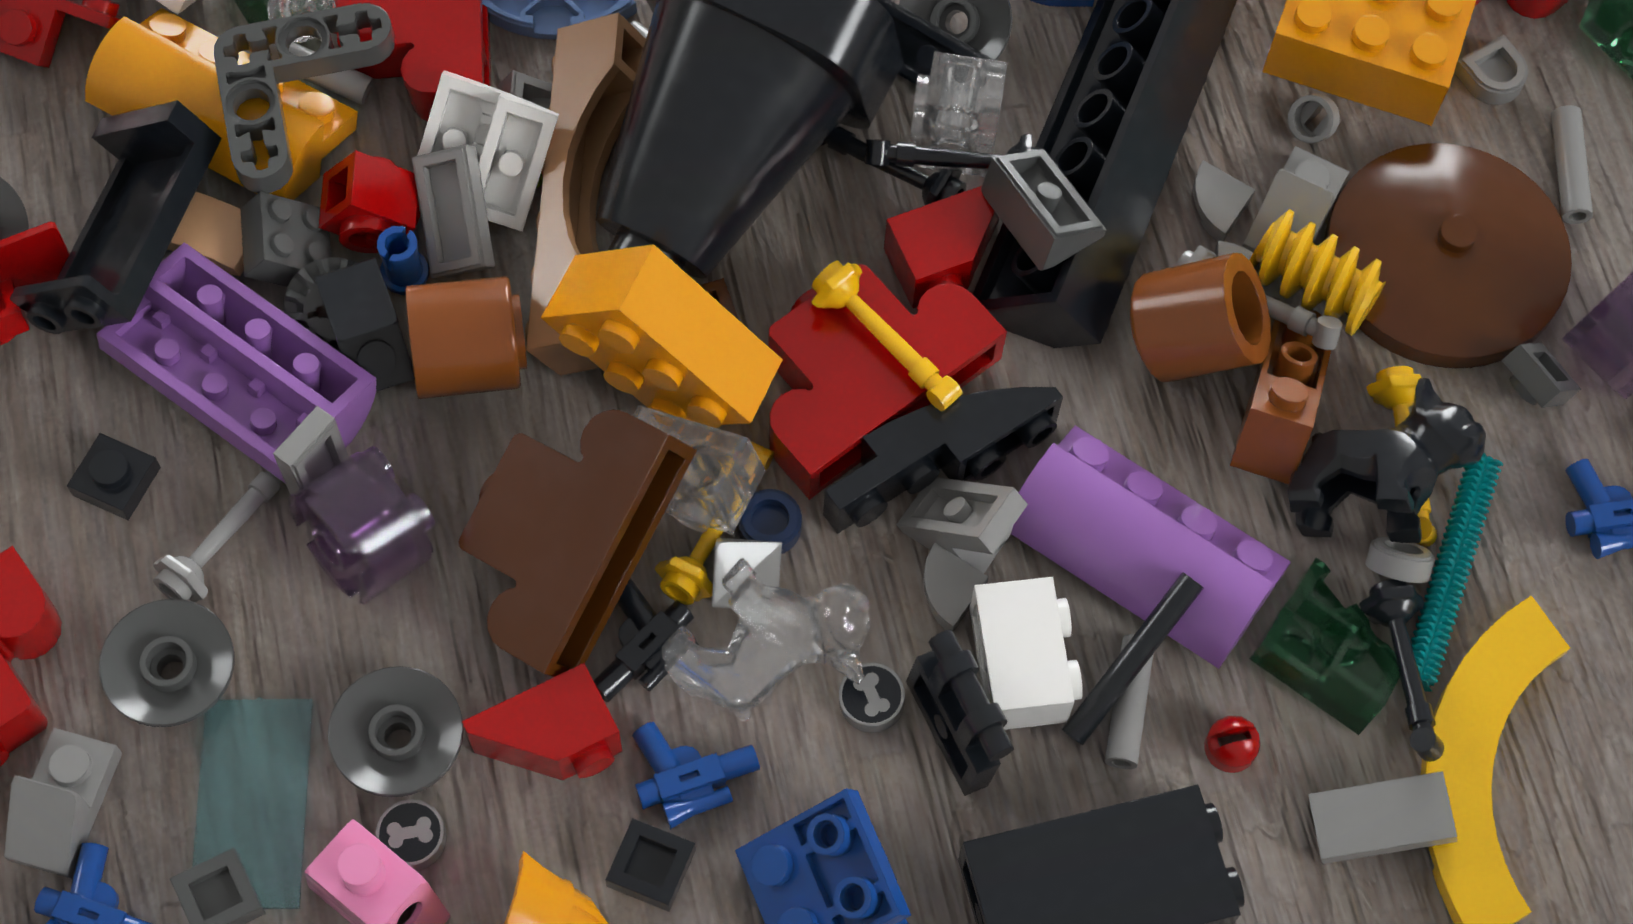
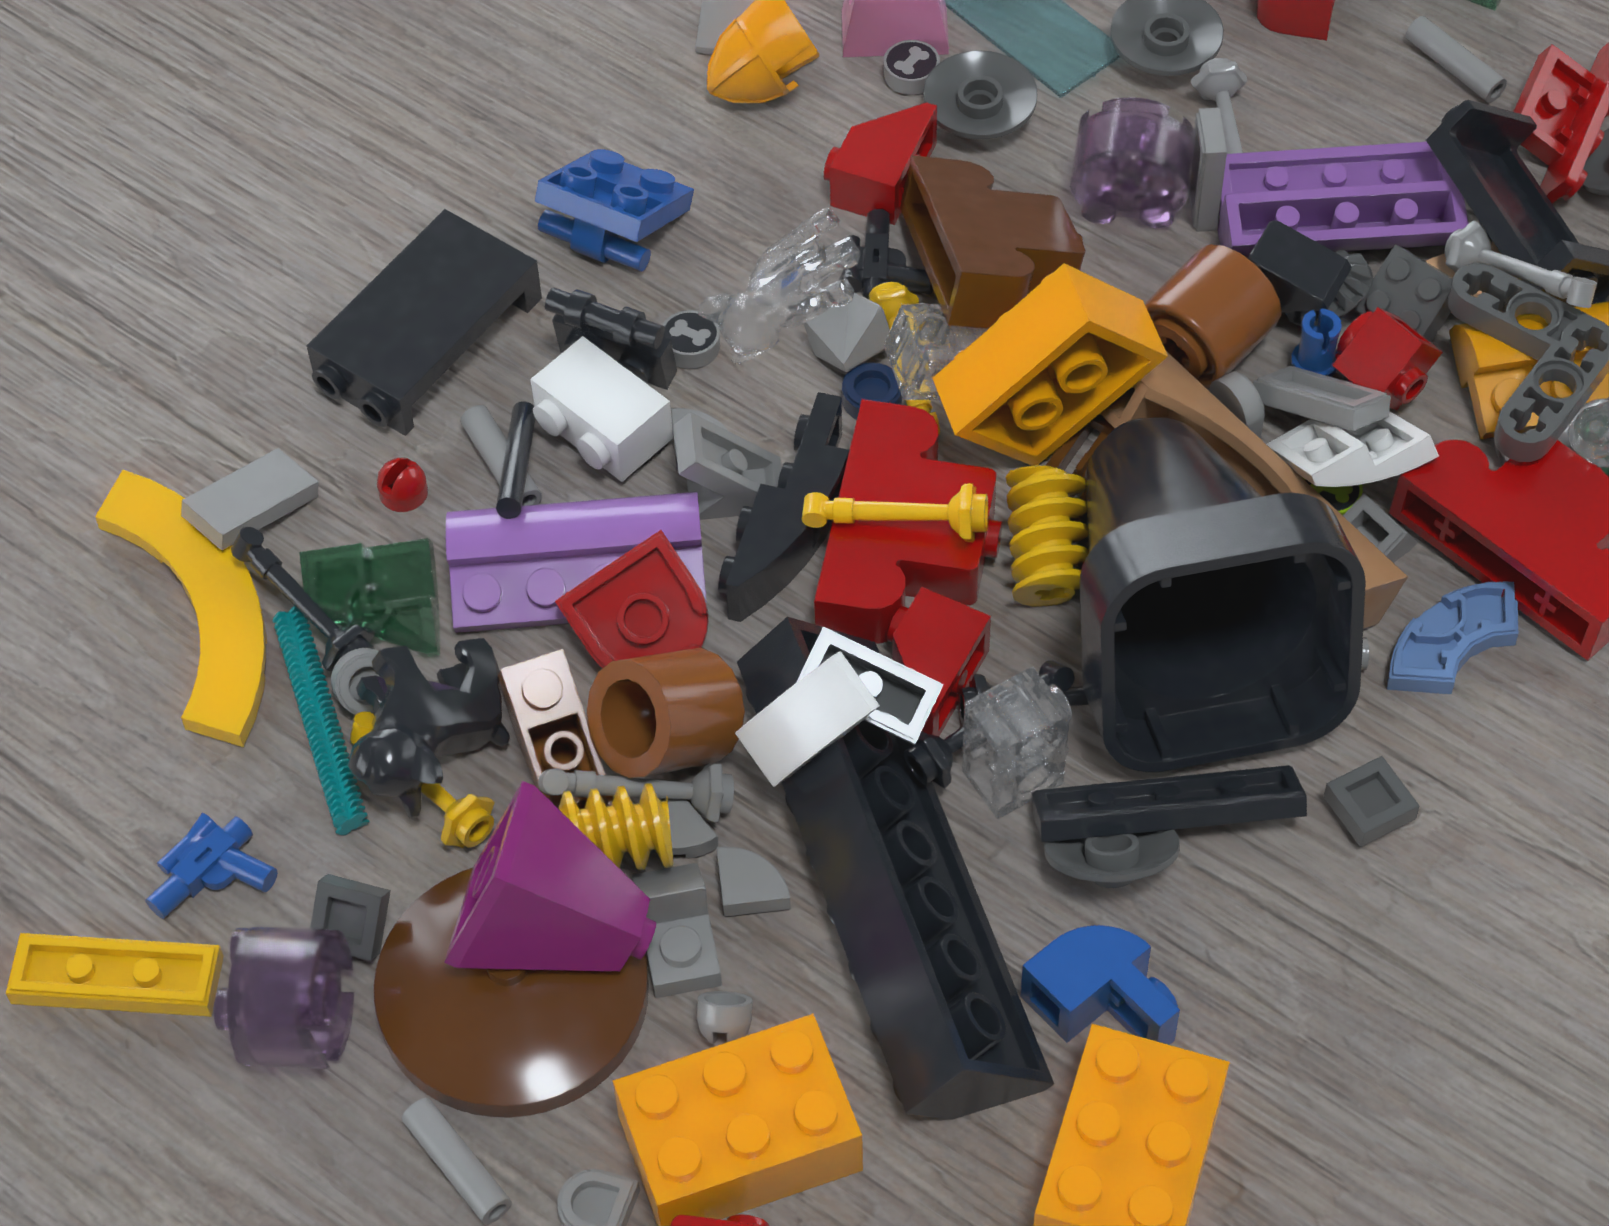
camera: 145 degrees right, 10 degrees down
black plate [67,433,161,521] -> none
black plate [605,818,696,912] -> none
blue piece [632,722,760,830] -> none
none -> magenta slope [444,781,656,971]
none -> red tile [555,530,709,668]
none -> white slope [735,651,880,787]
none -> yellow piece [1005,465,1089,607]
none -> light grey tile [1210,371,1265,438]
none -> light grey piece [1445,221,1597,308]

